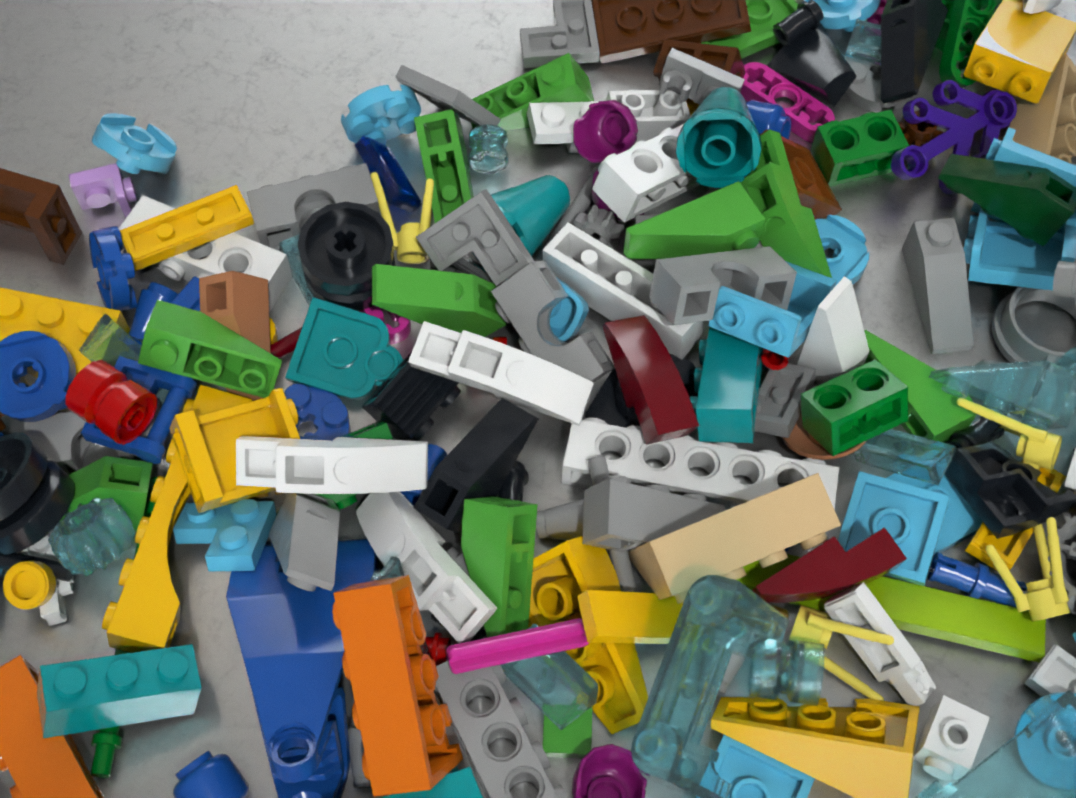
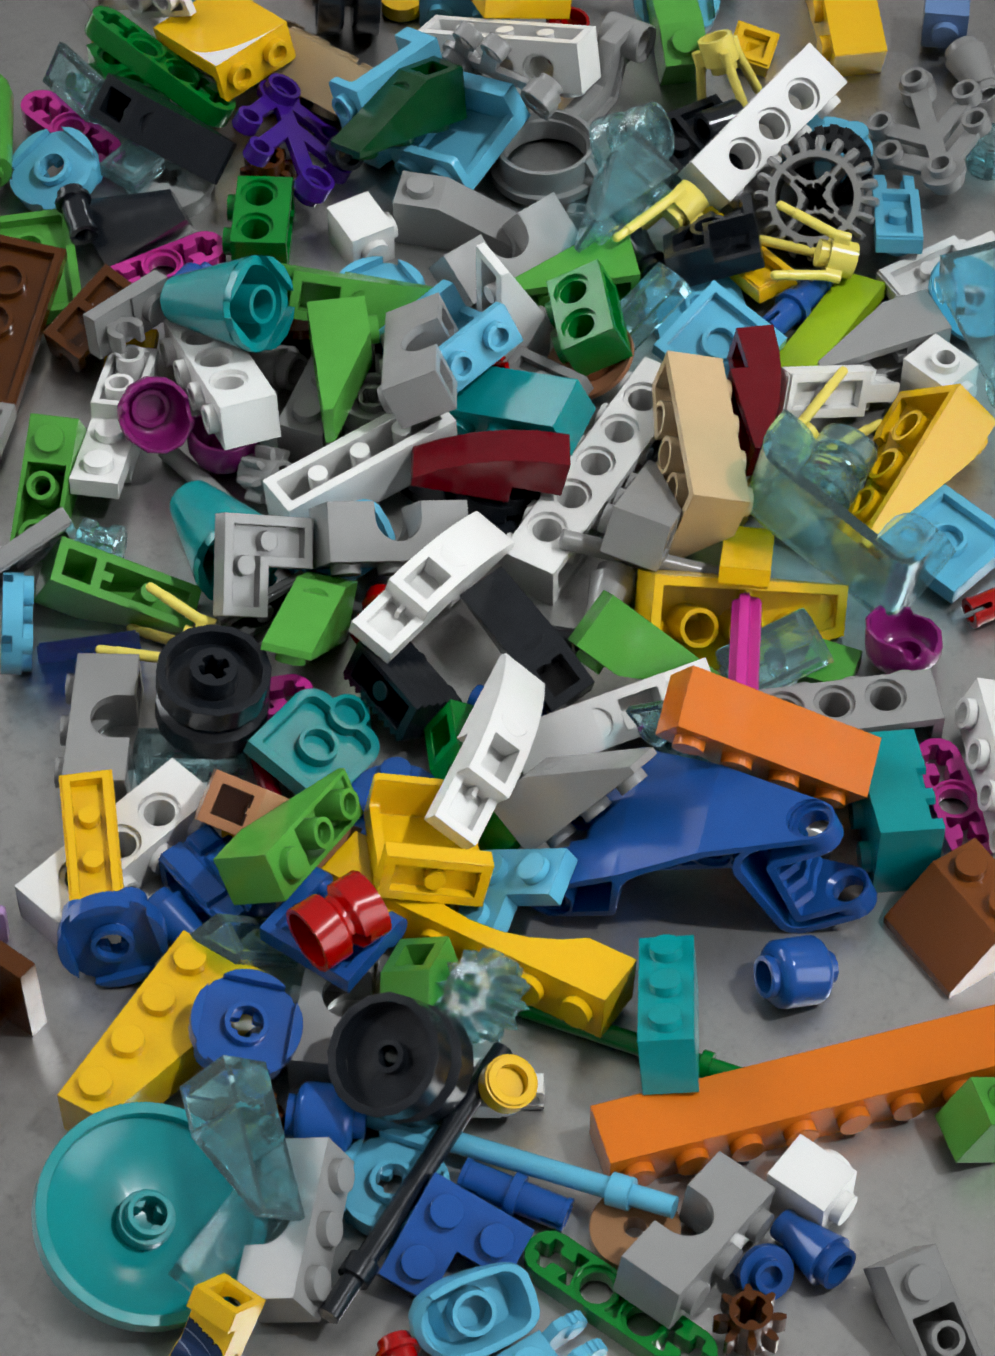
camera: 70 degrees left, 10 degrees down
none -> white brick [327,191,398,265]
none -> light grey arch [428,192,583,310]
none -> light grey slope [817,289,952,378]

